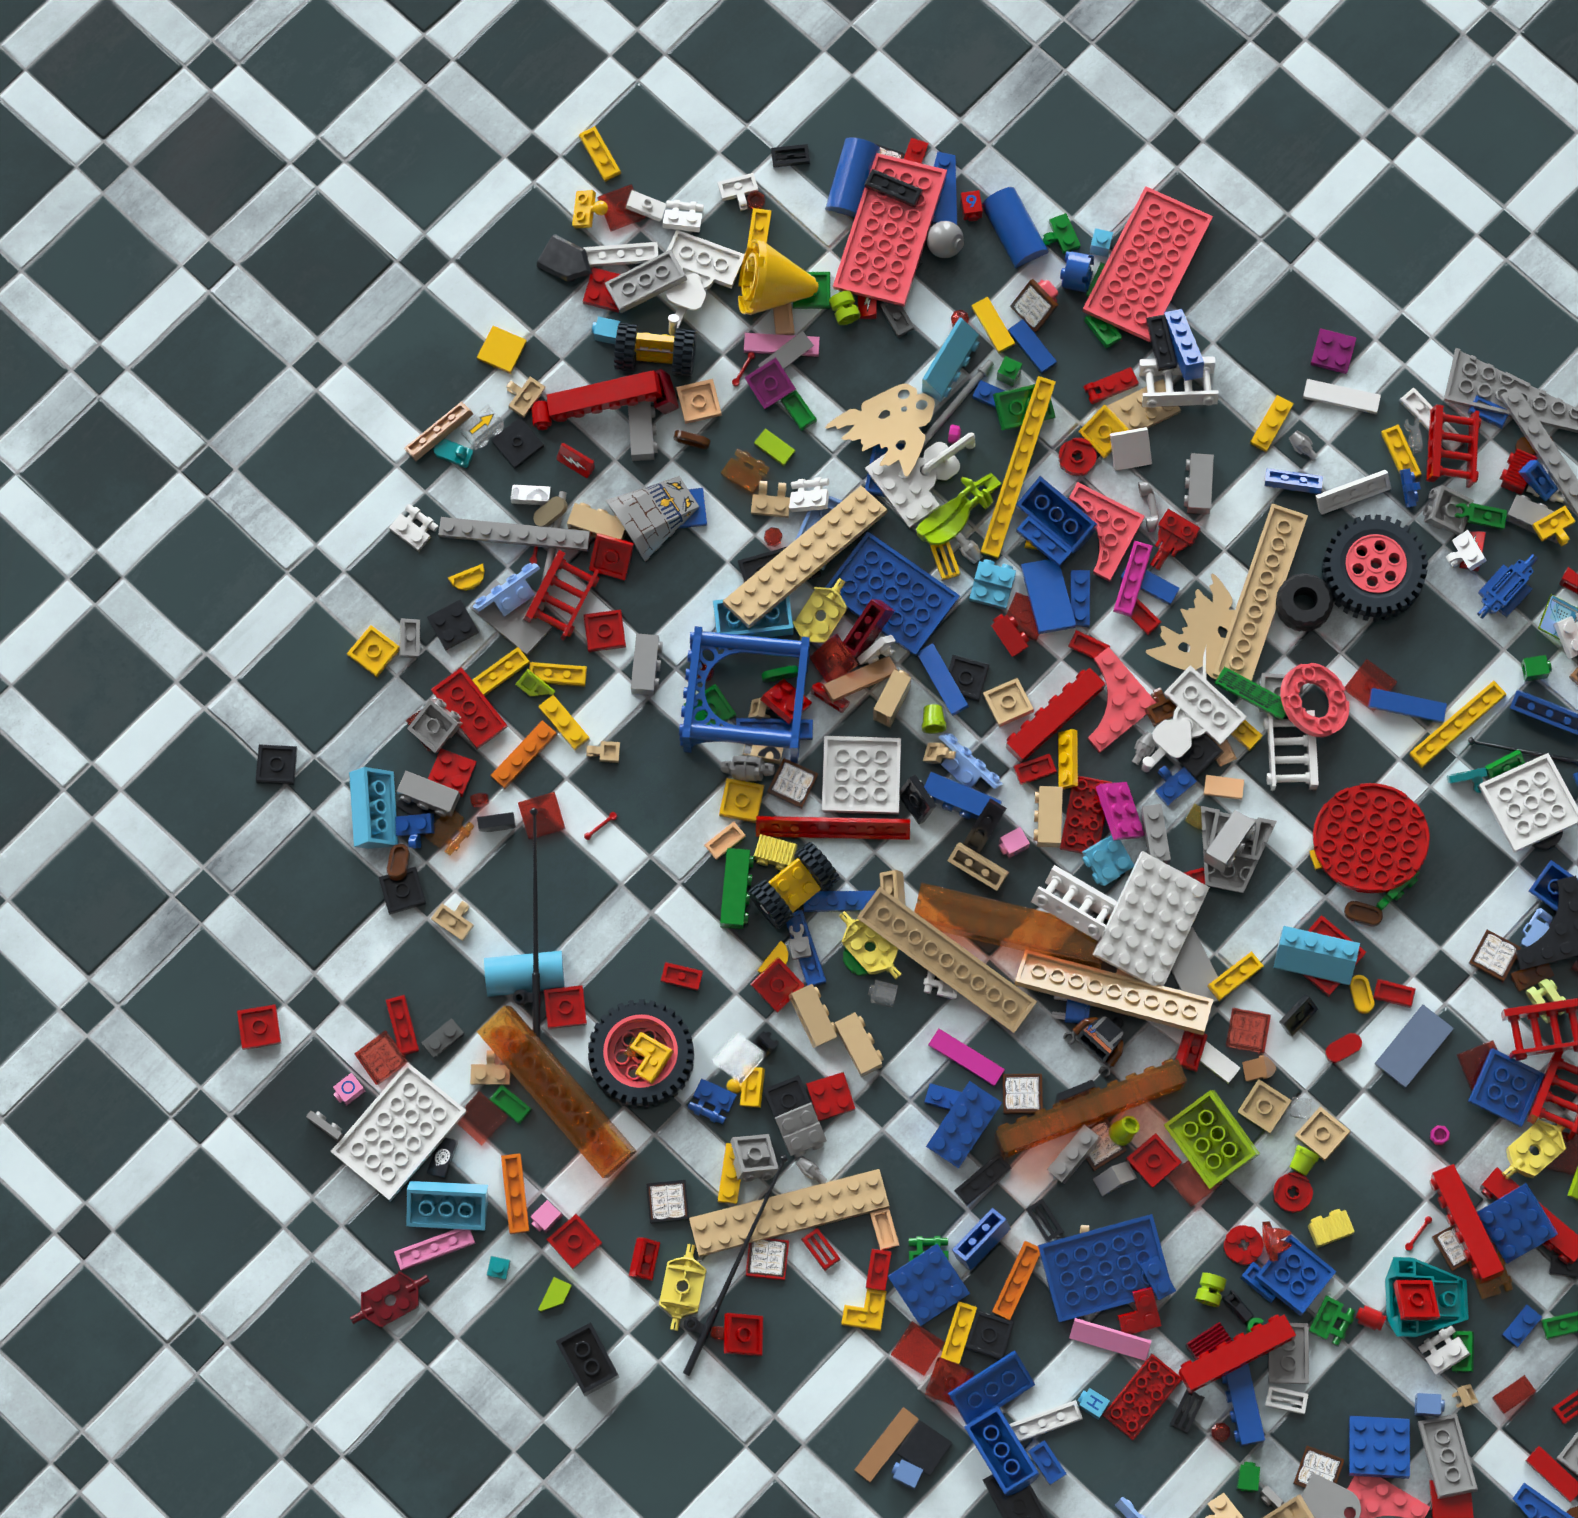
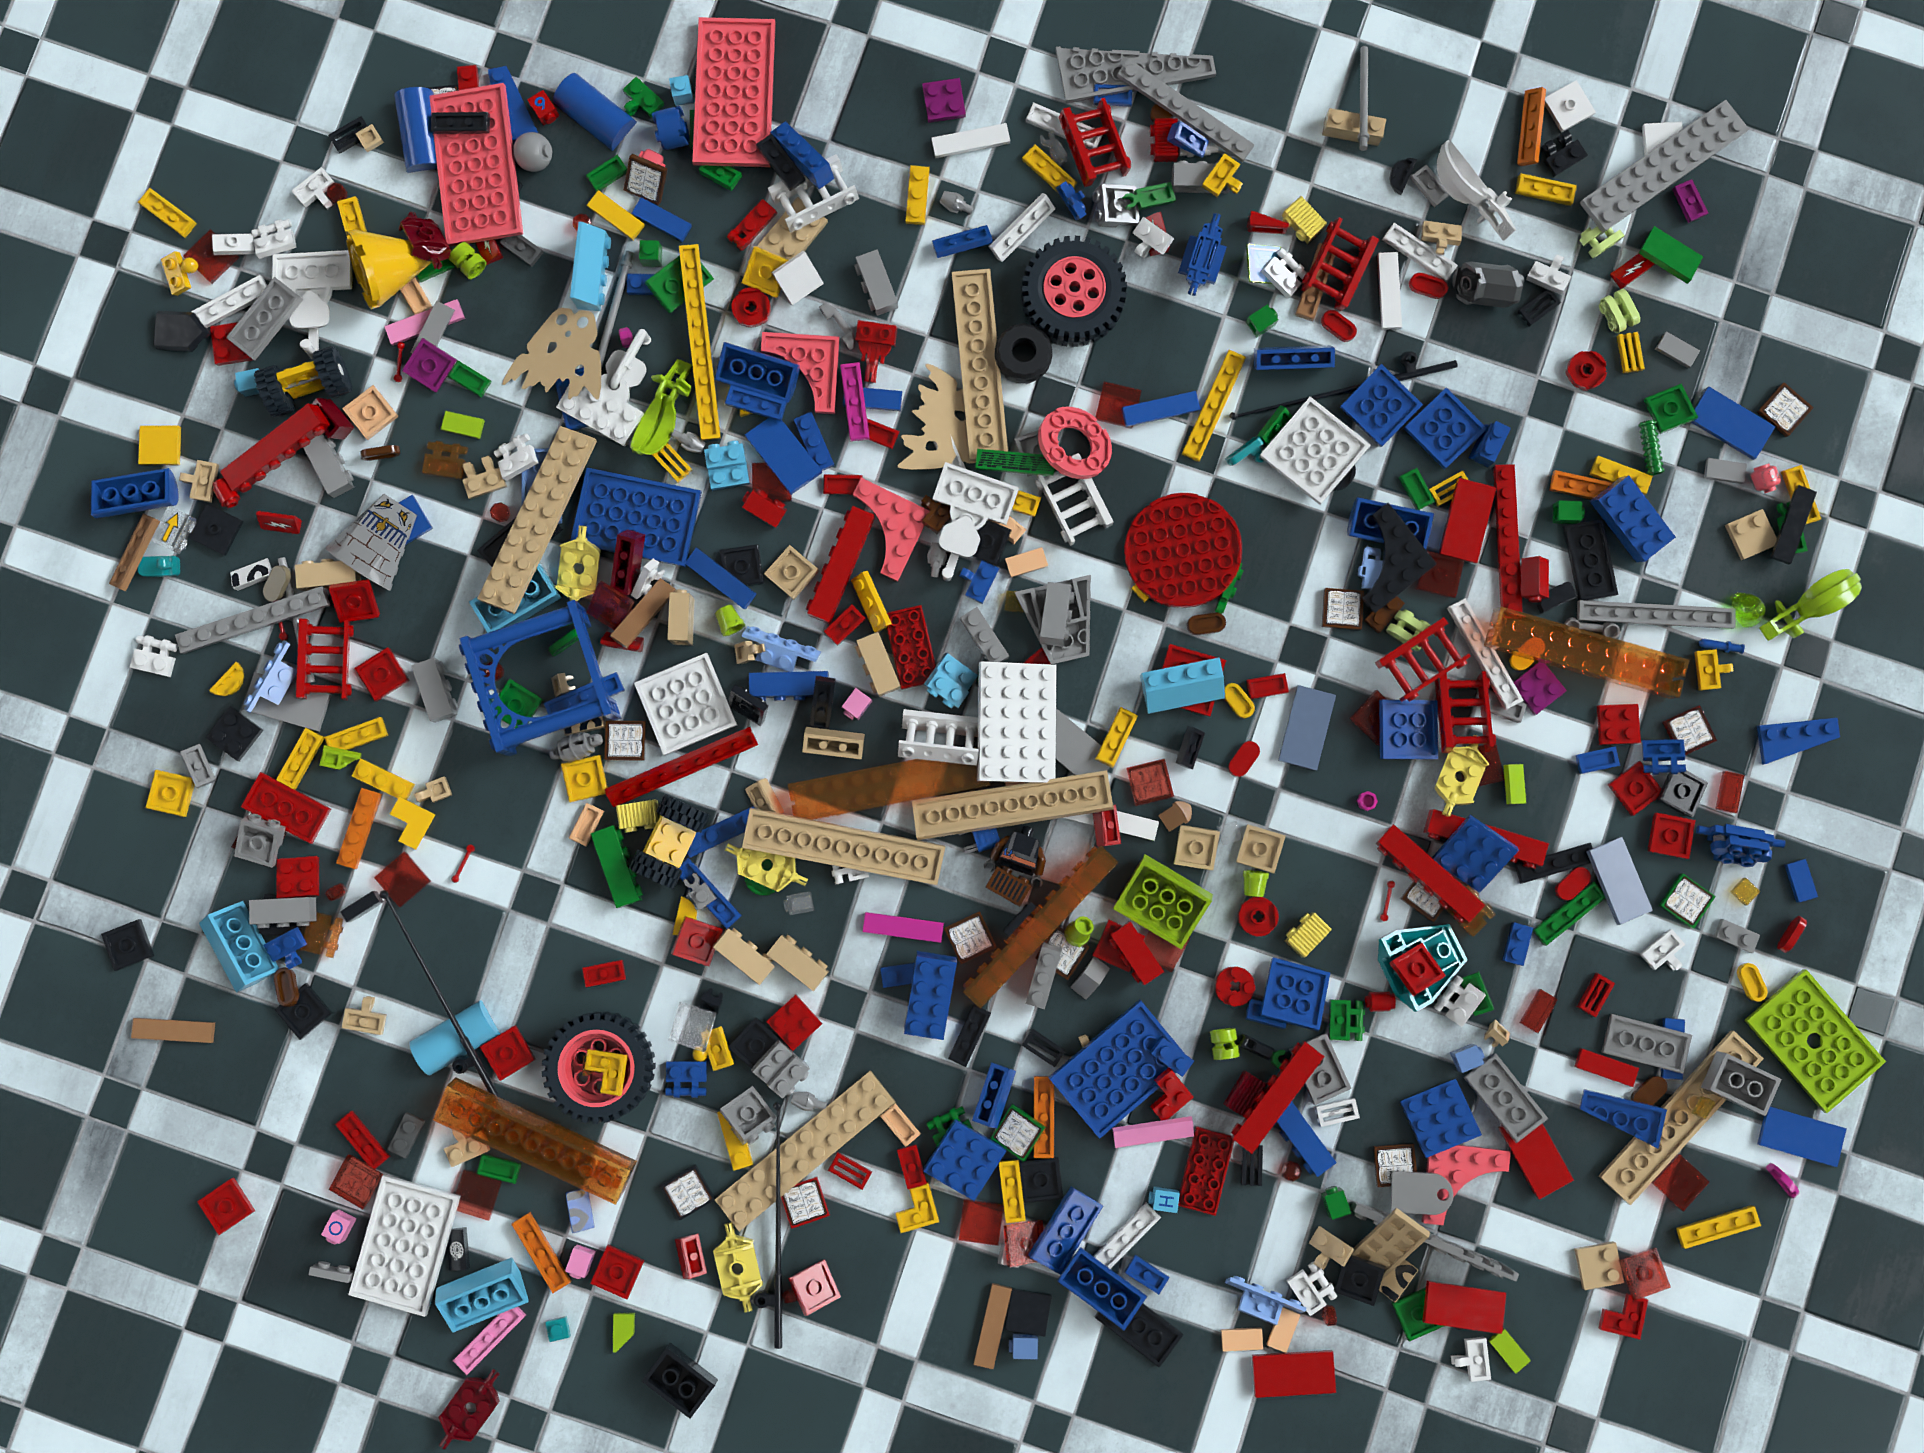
camera: 30 degrees left, 10 degrees up
red plate [760,679,812,724] -> none
dark pink plate [1096,782,1145,840] -> none
clear red tile [1262,1221,1292,1261] -> none
none -> blue brick [91,468,179,519]
none -> medium nougat tile [131,1018,215,1043]
none -> tan tile [356,124,384,152]
none -> yellow tile [390,796,436,850]
none -> dark red plate [399,212,451,269]
none -> slope [566,1187,595,1233]
none -> green tile [586,154,627,192]
none -> reddish brown brick [985,866,1031,907]
none -> tile [991,1104,1046,1161]
none -> red brick [1109,921,1164,985]

